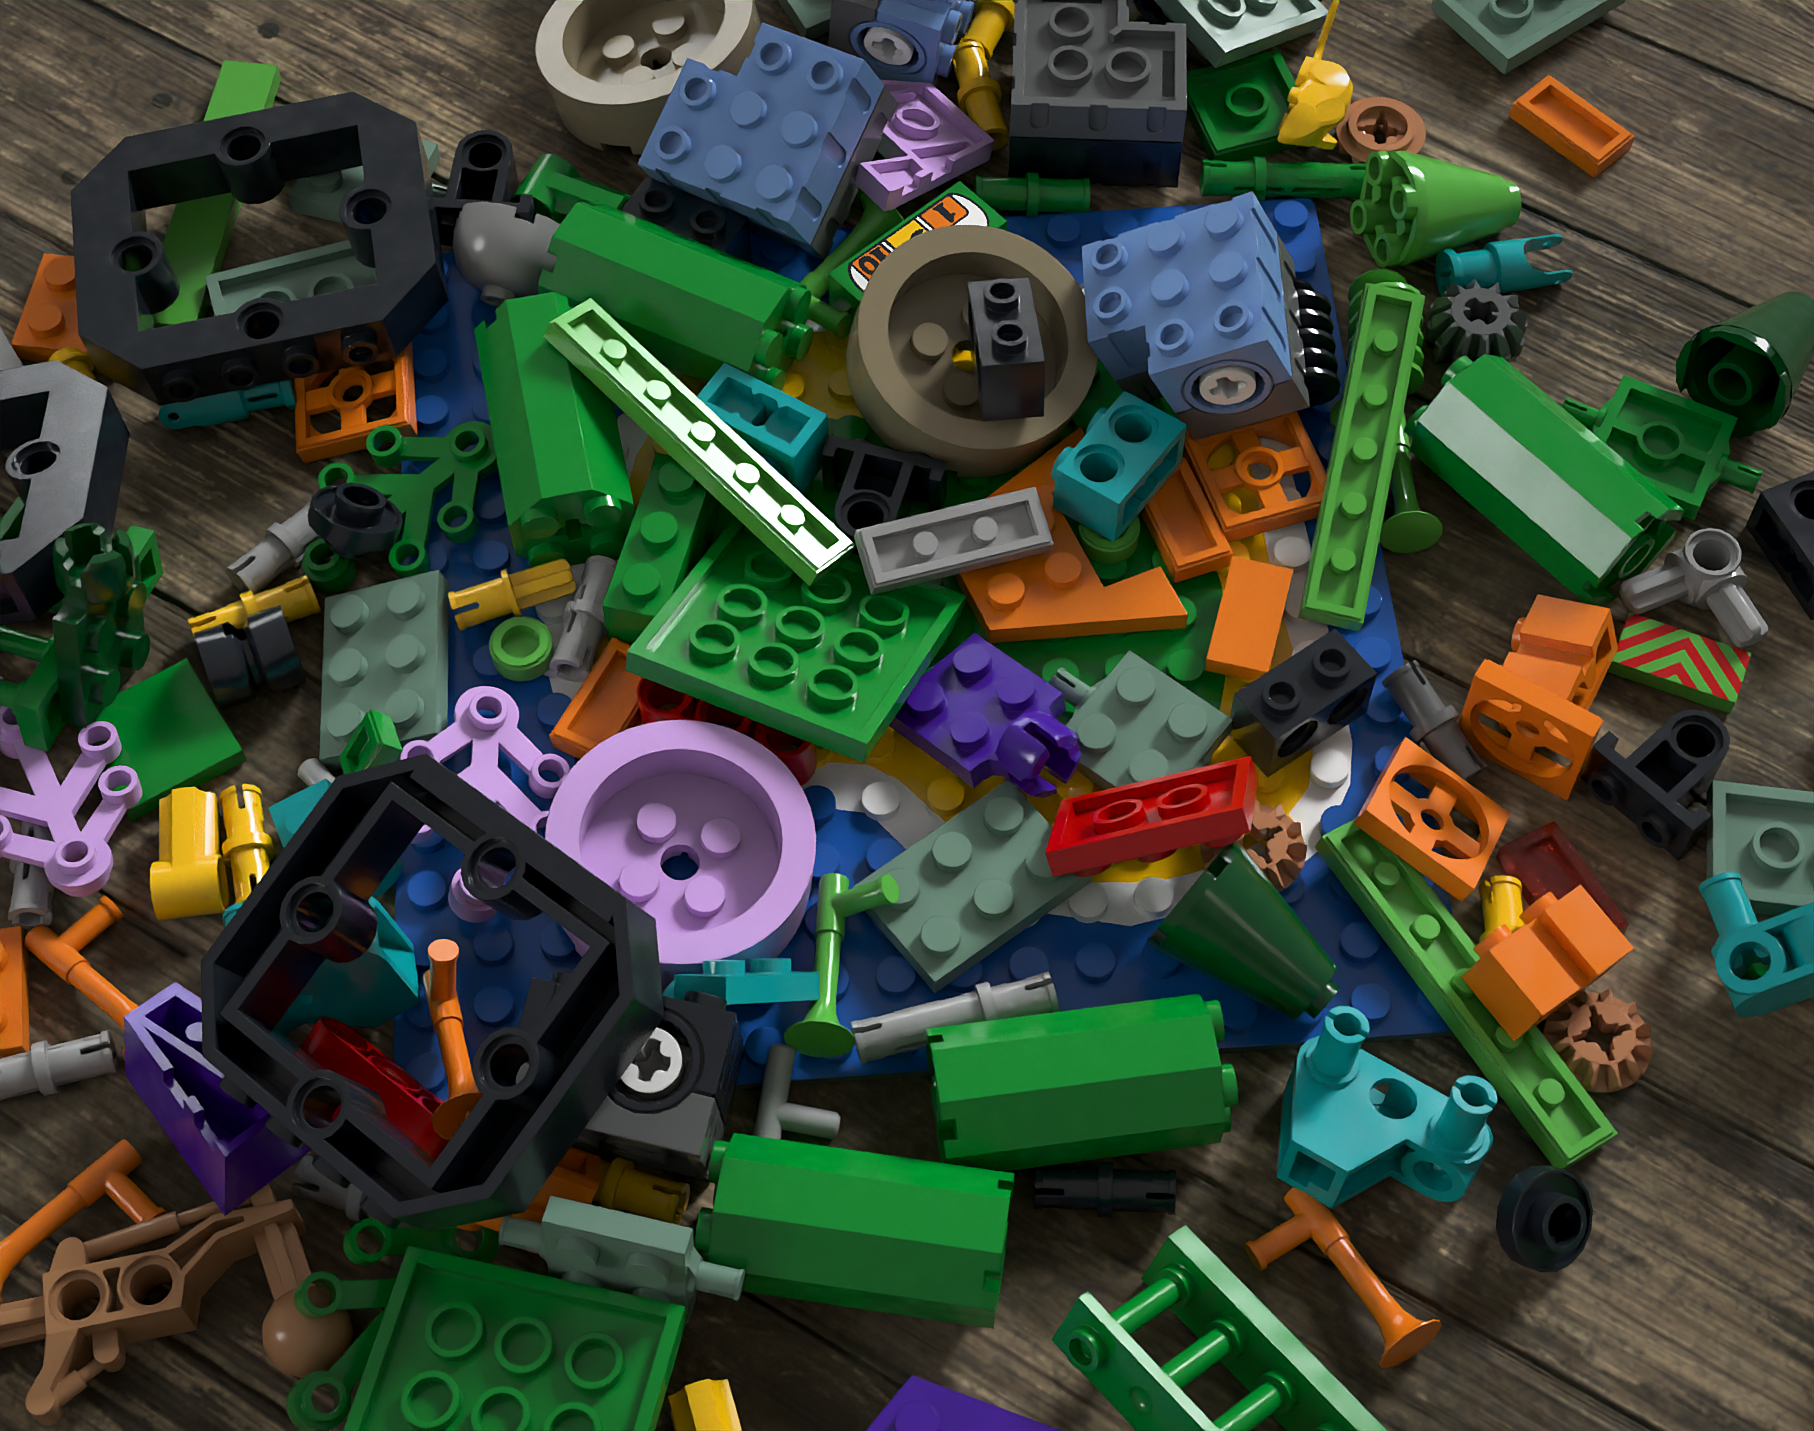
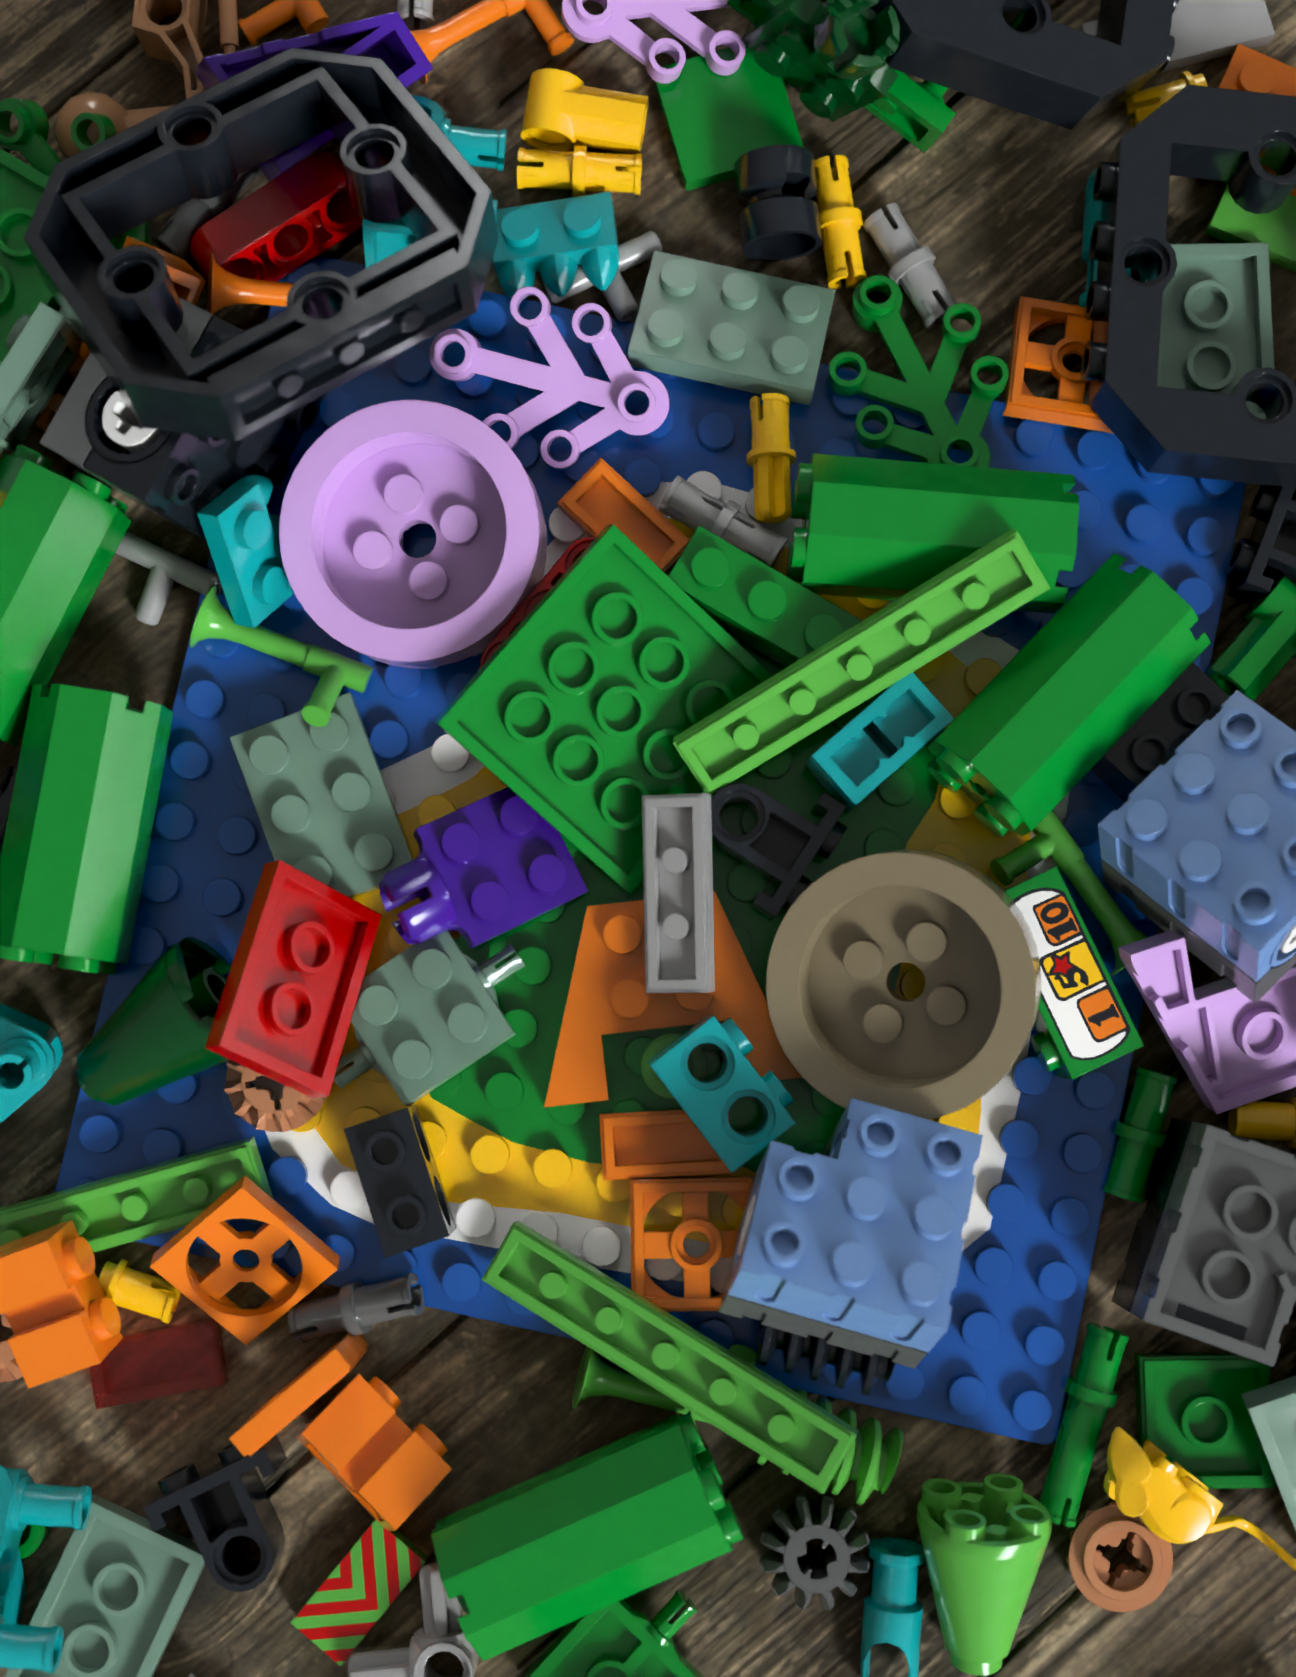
camera: 105 degrees right, 25 degrees up
black plate [307,483,403,559] -> none
green tile [339,709,403,774] -> none
light grey cylinder [453,202,560,307] -> none
bright green tile [489,616,555,682] -> none
light grey pin [850,972,1059,1065] -> none
black brick [968,277,1045,422] -> none
orange tile [1204,556,1294,681] -> none

